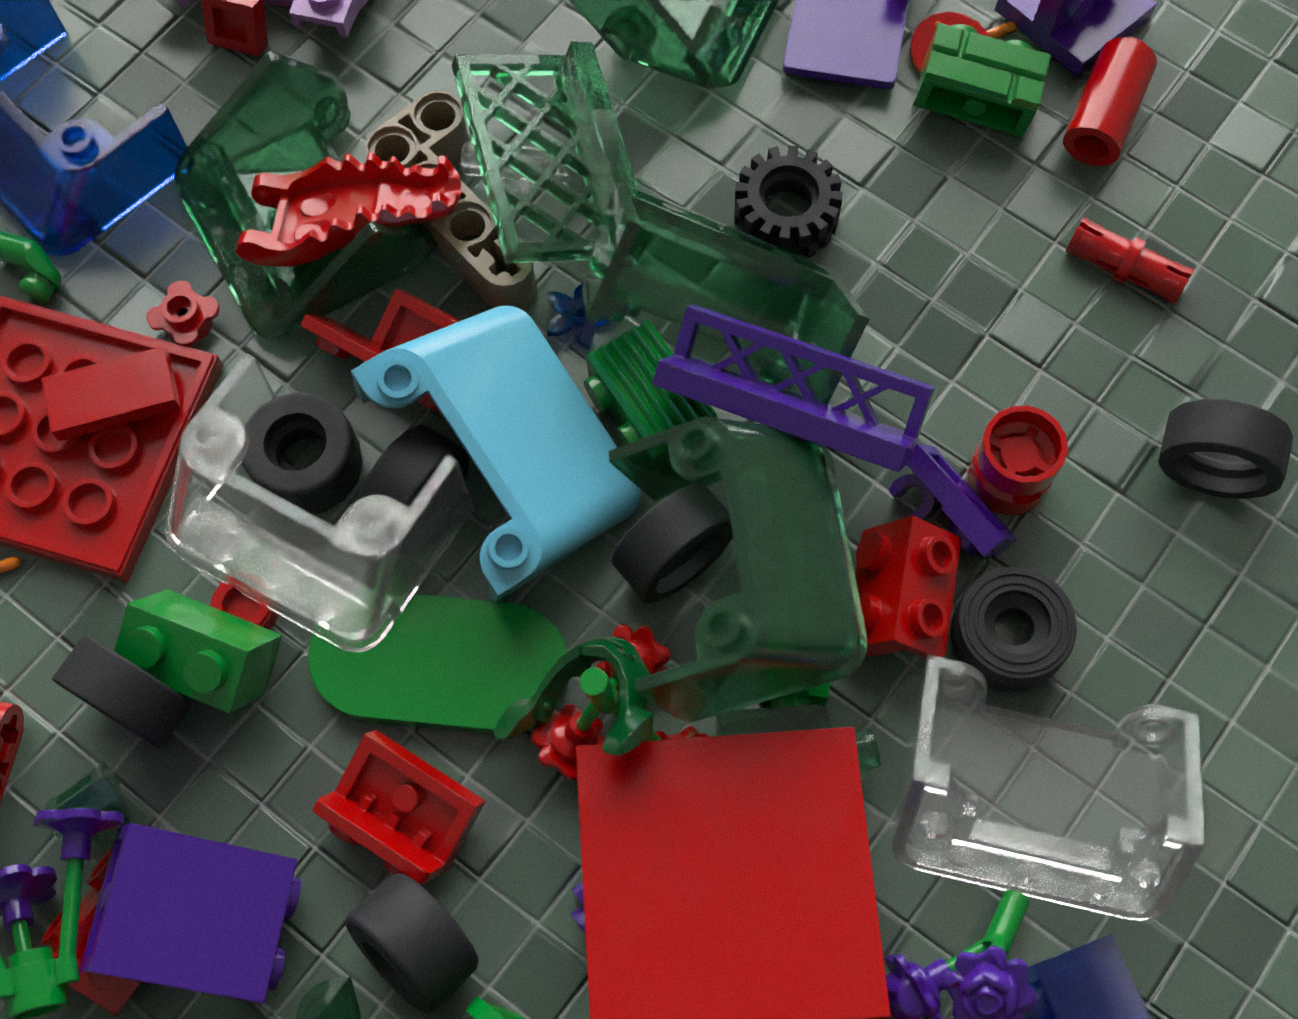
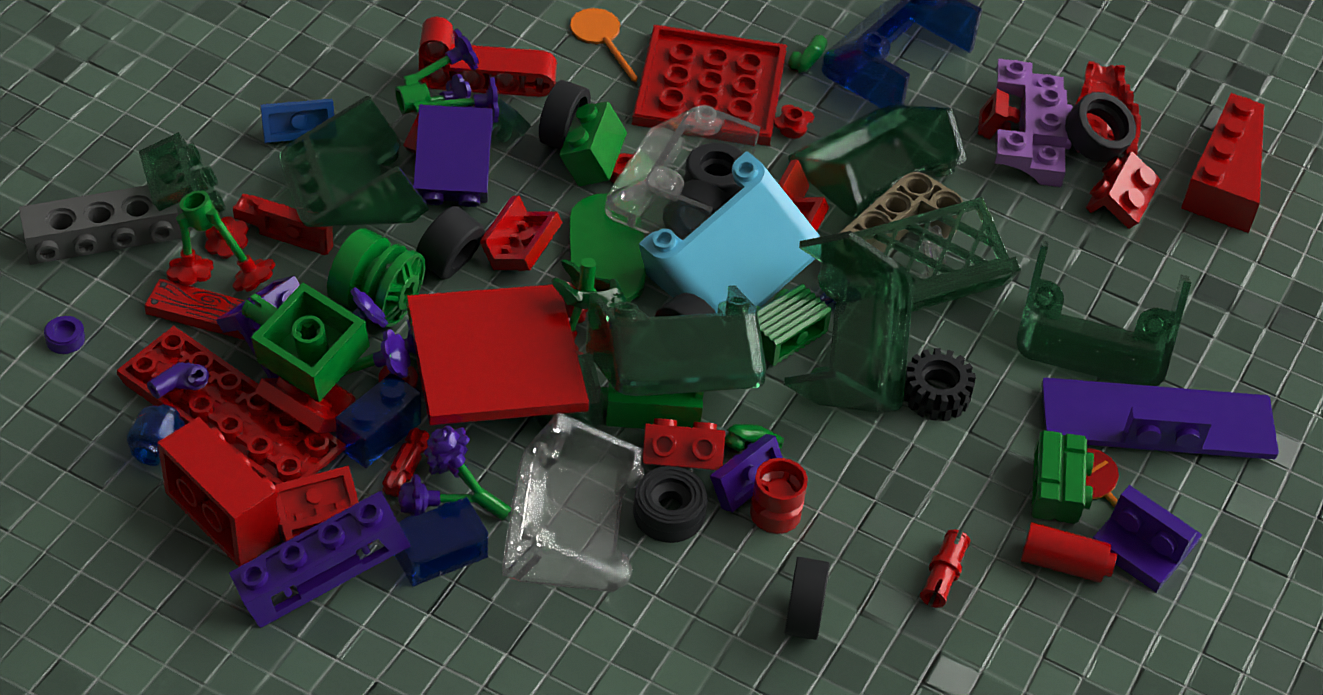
camera: 75 degrees right, 20 degrees down
red tile [41,346,181,441] -> none
red animal [235,152,462,267] -> none
dark purple fence [652,304,935,473] -> none
none -> green arm [724,424,784,452]

